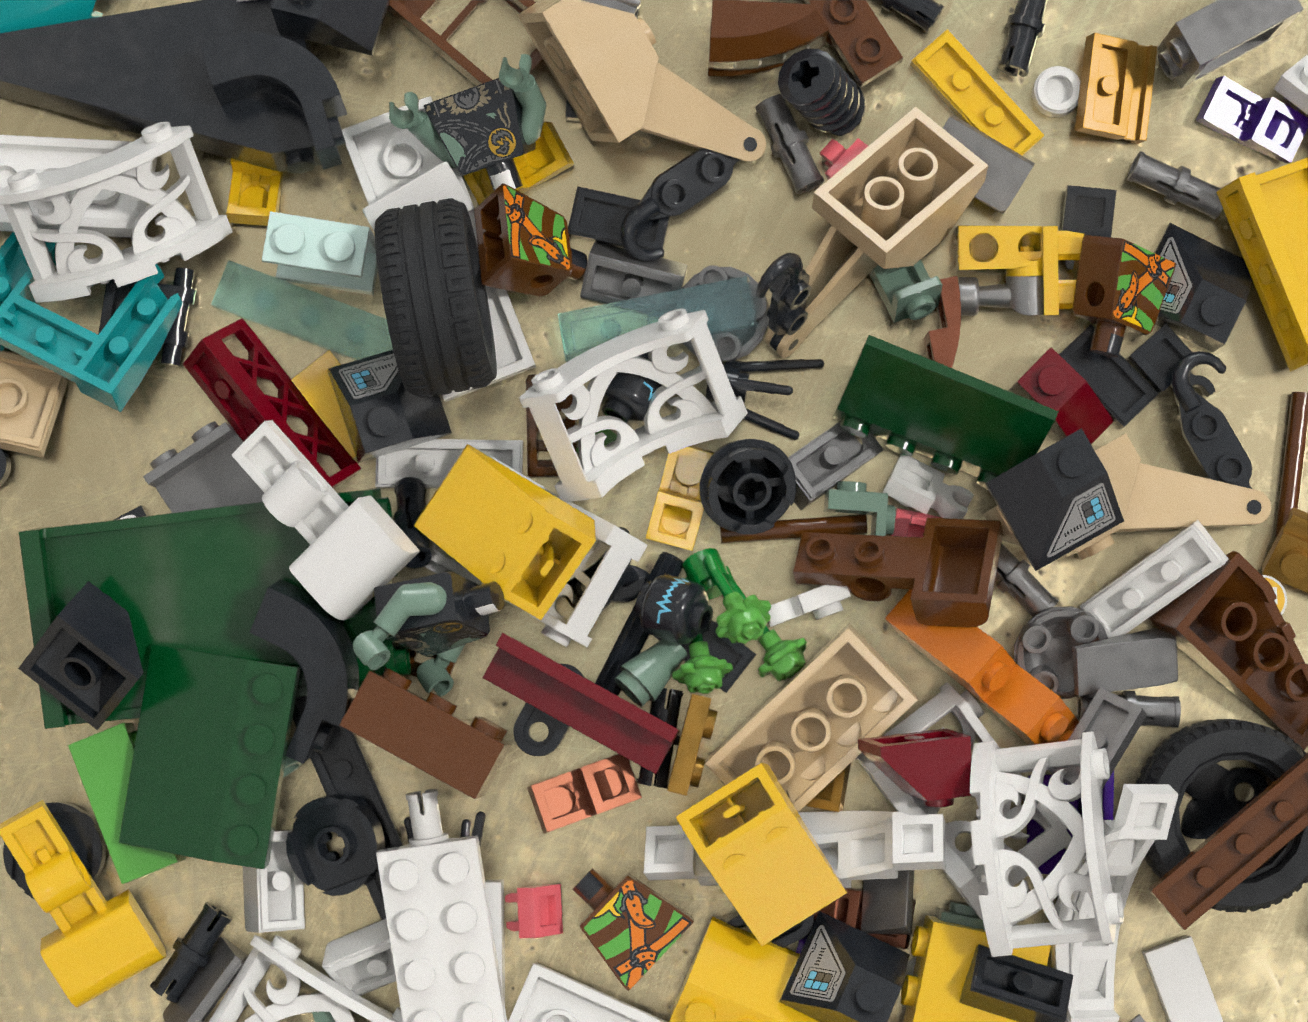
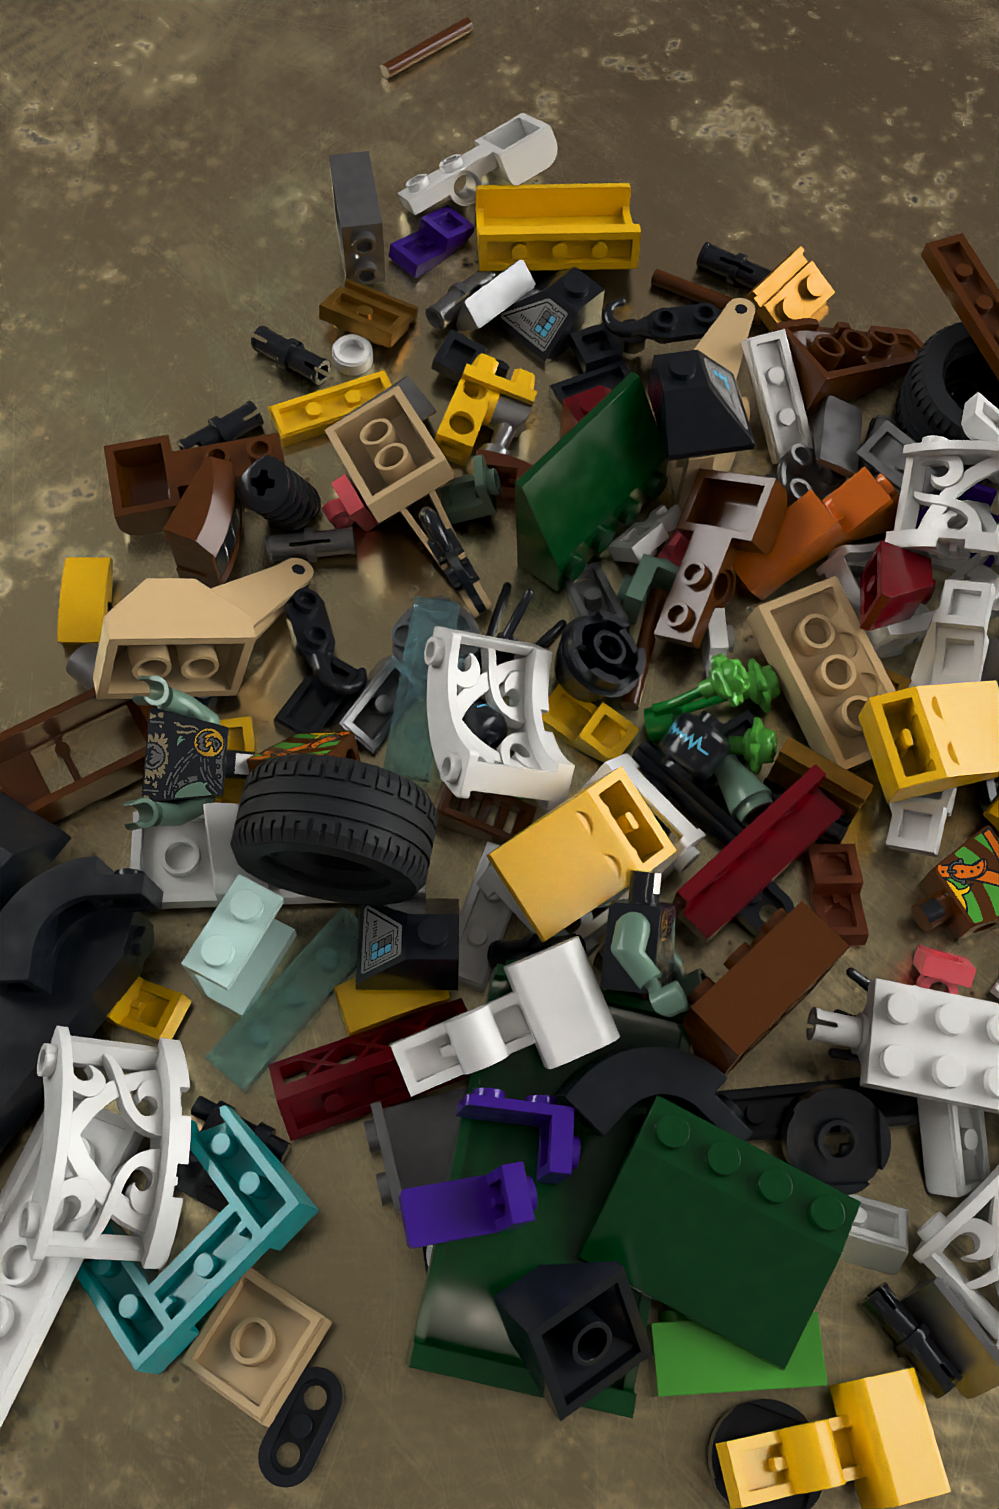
camera: 75 degrees left, 20 degrees down
reddish brown torso [1073,235,1176,357] -> none
none -> dark purple bracket [399,1161,537,1249]
none -> slope [456,260,536,331]
none -> dark purple bracket [456,1088,581,1185]

